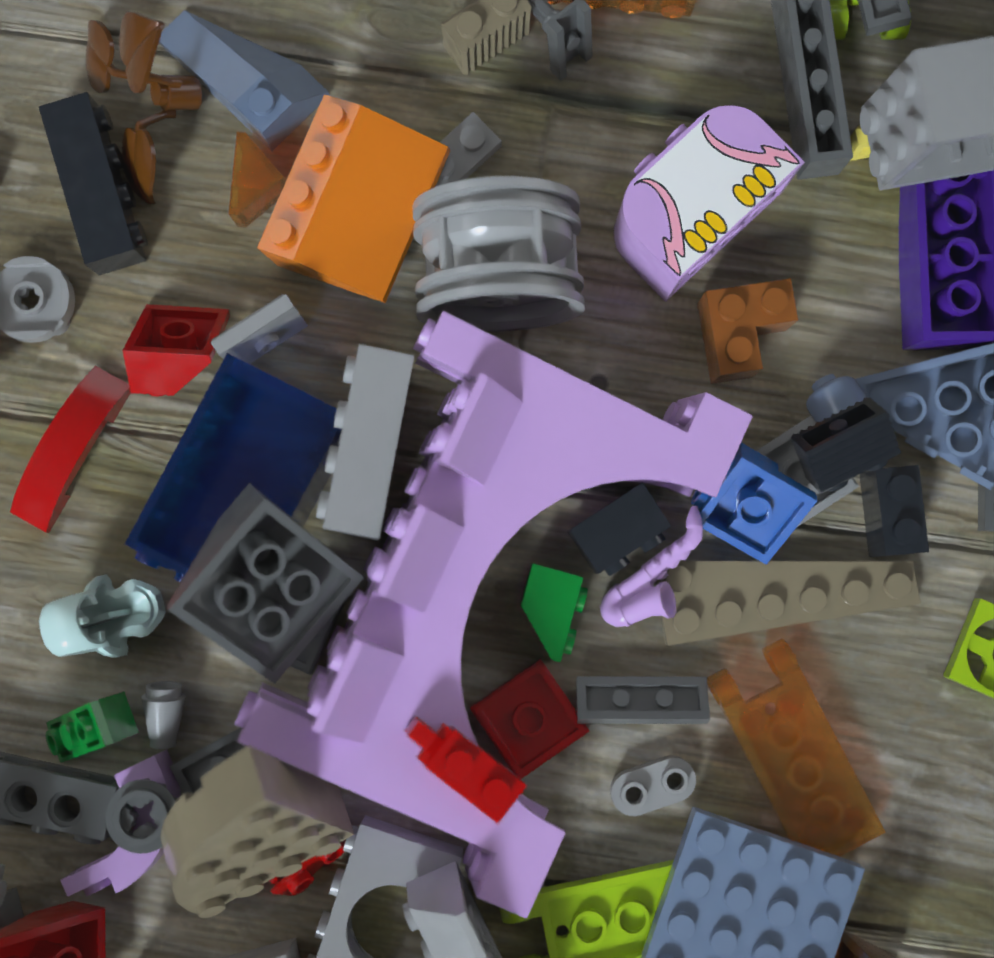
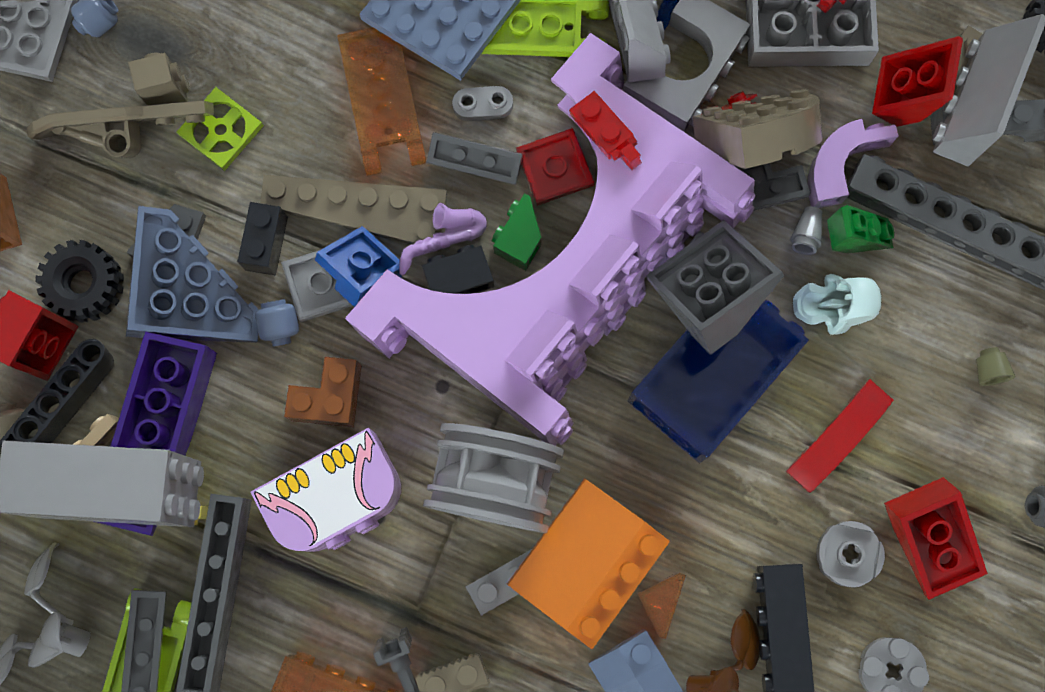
camera: 160 degrees left, 5 degrees down
dark grey gear [106,778,178,854] -> none
red slope [122,304,230,396] -> none
light grey plate [211,294,308,371] -> none
light grey slope [316,344,414,541] -> none
black brick [791,397,901,494] -> none

